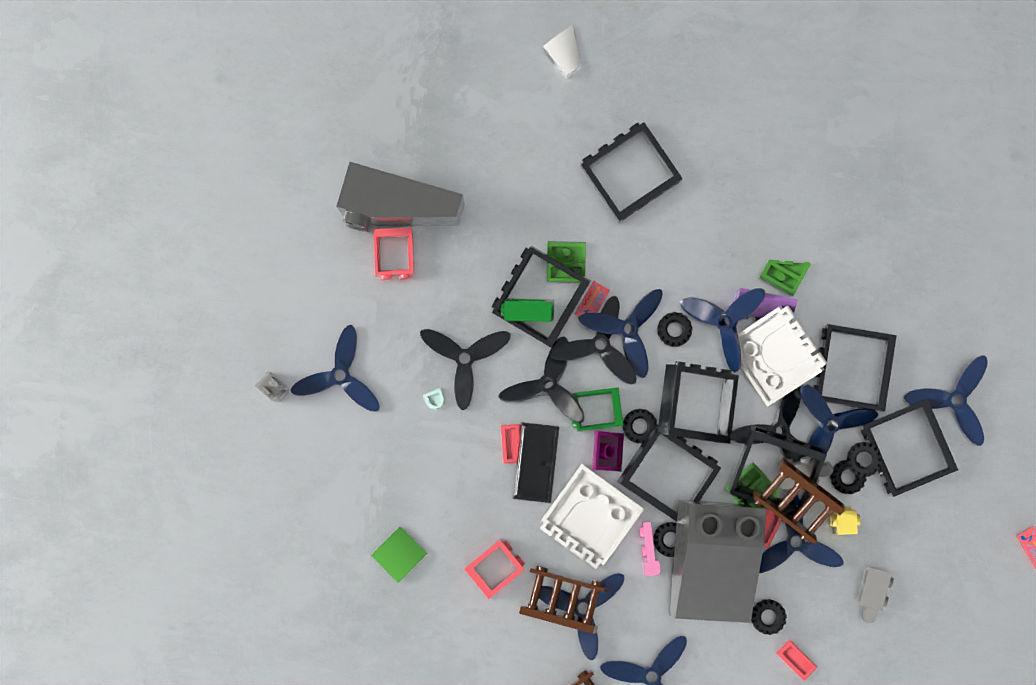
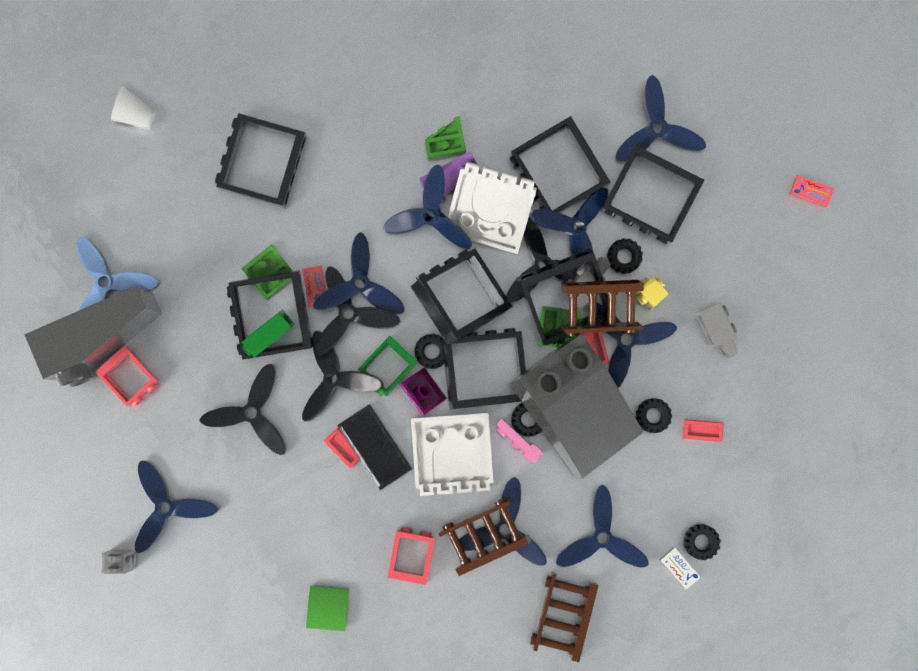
camera: 40 degrees left, 0 degrees up
light aqua tile [423,388,445,410] -> none
black tyre [657,312,693,347] -> none
black tyre [847,442,882,477] -> none
none -> light blue piece [76,237,158,310]

